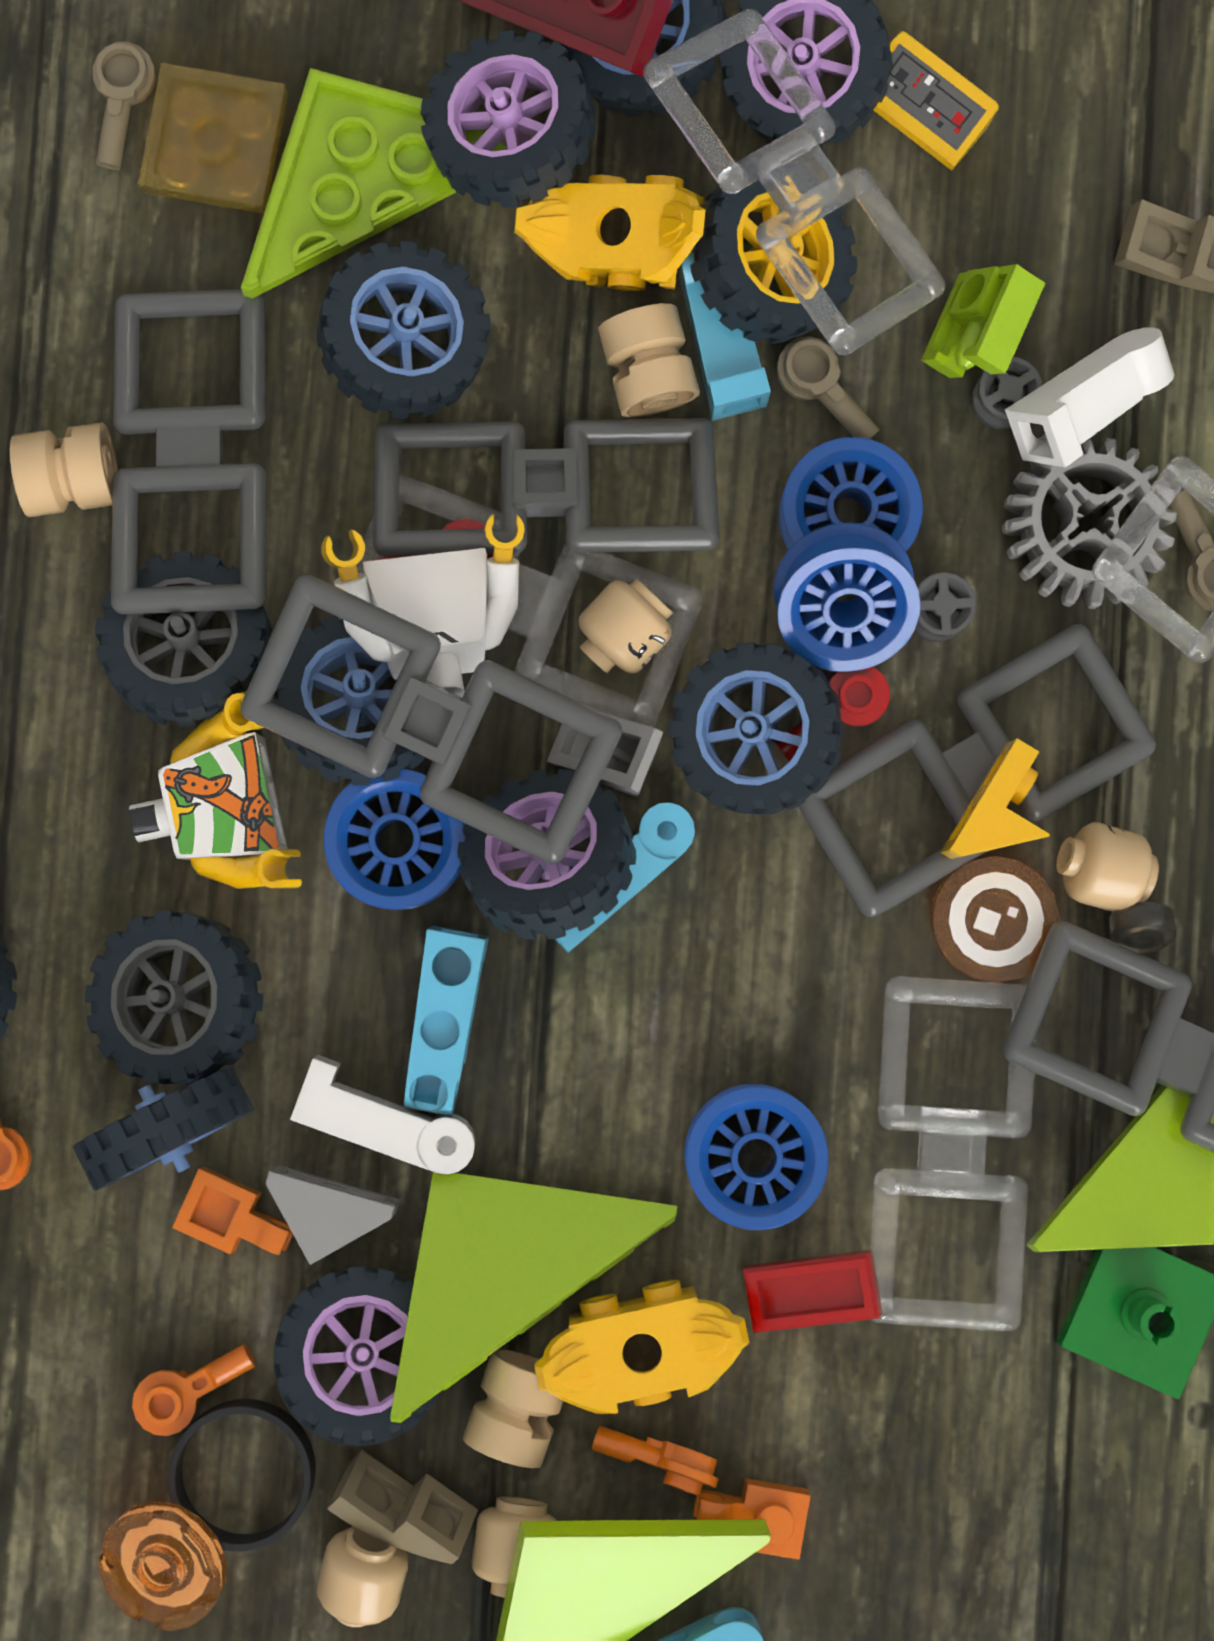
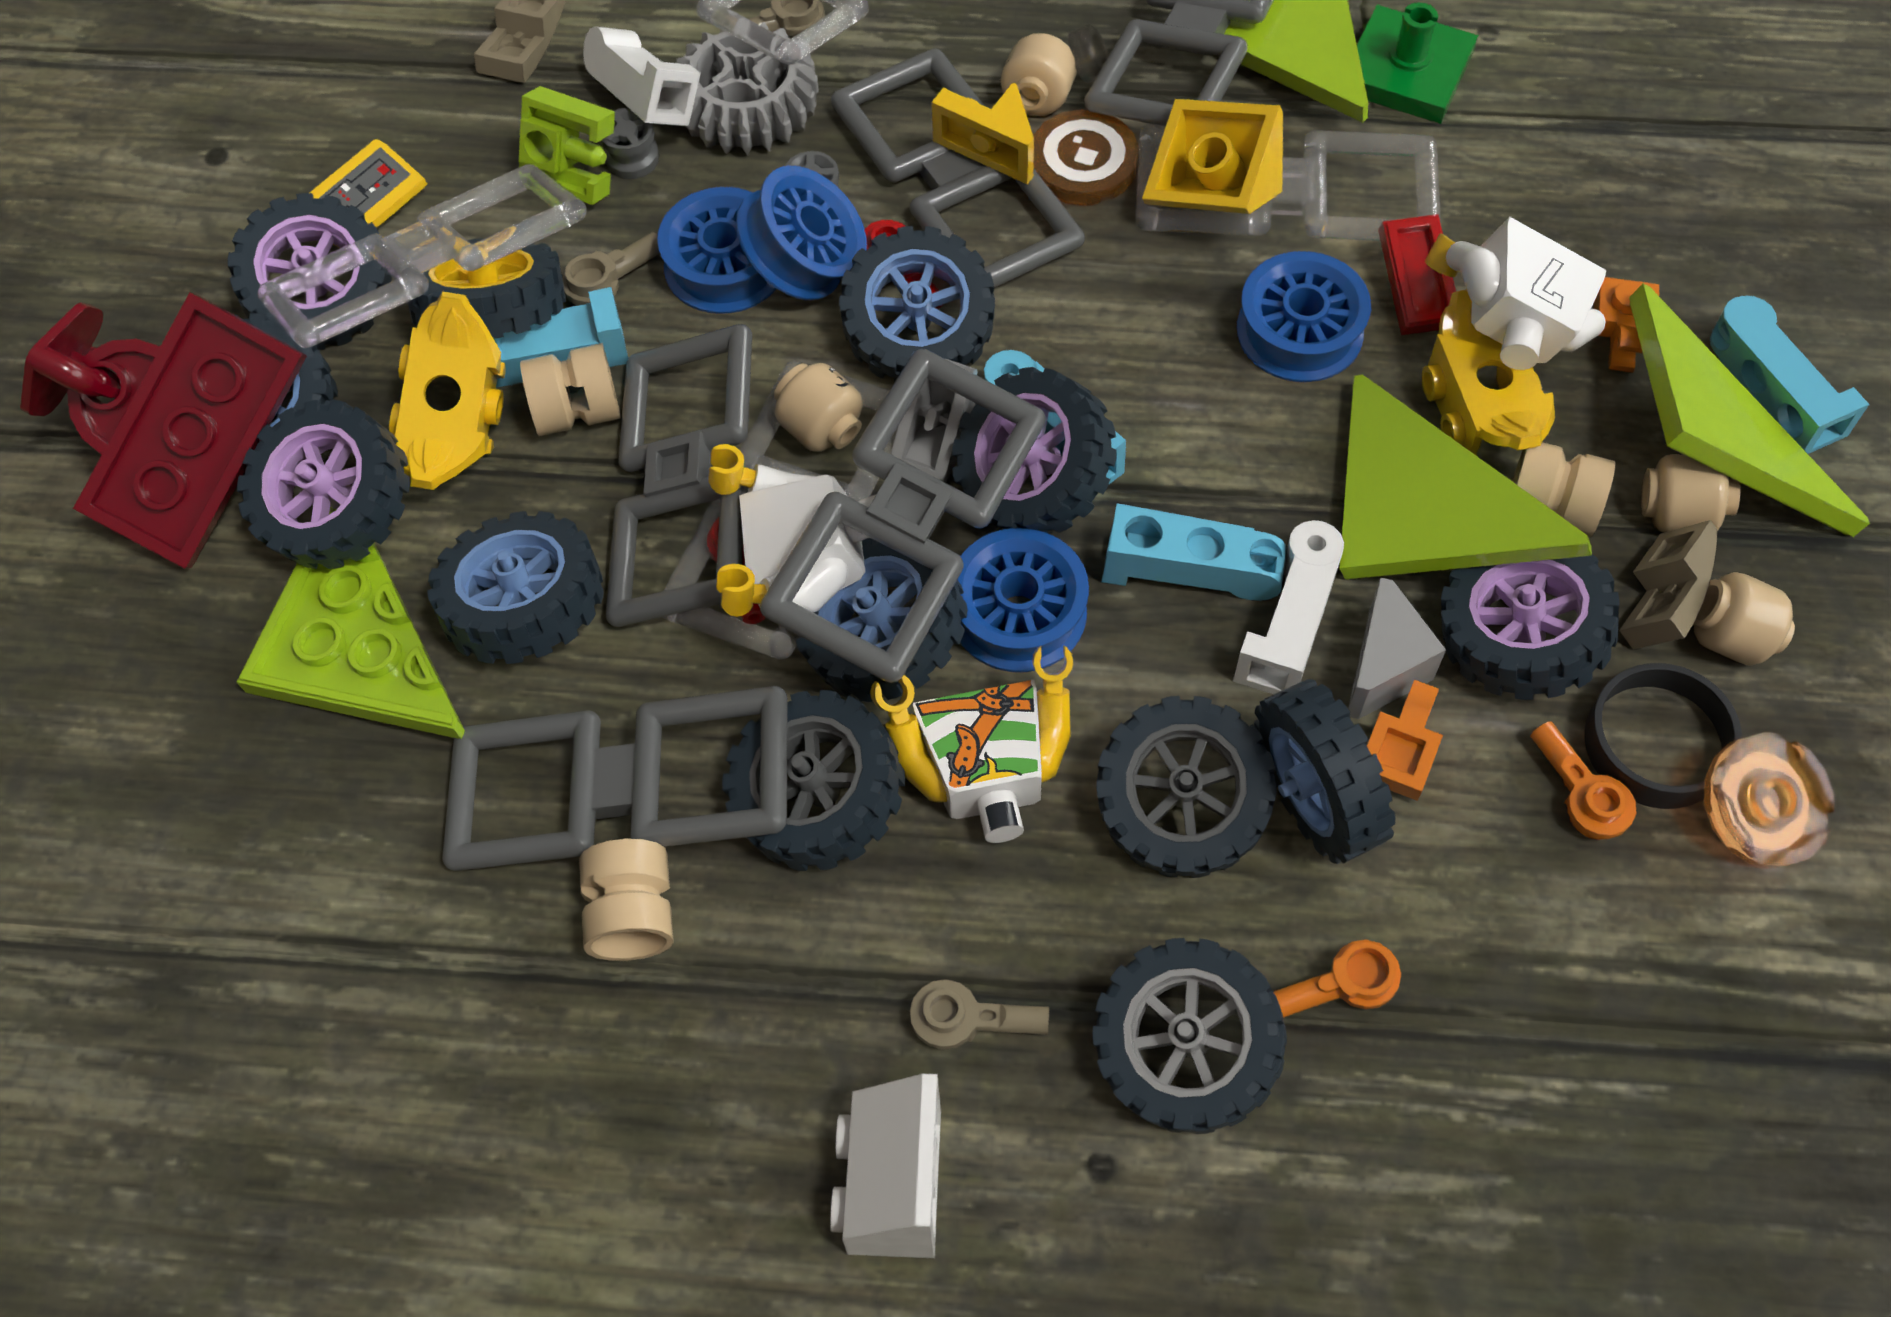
camera: 85 degrees left, 25 degrees down
dark tan plate [92,42,156,170] -> none
clear yellow plate [138,63,288,214] -> none
orange plate [592,1425,719,1496] -> none
none -> yellow slope [1142,99,1283,214]
none -> white torso [1425,217,1606,370]

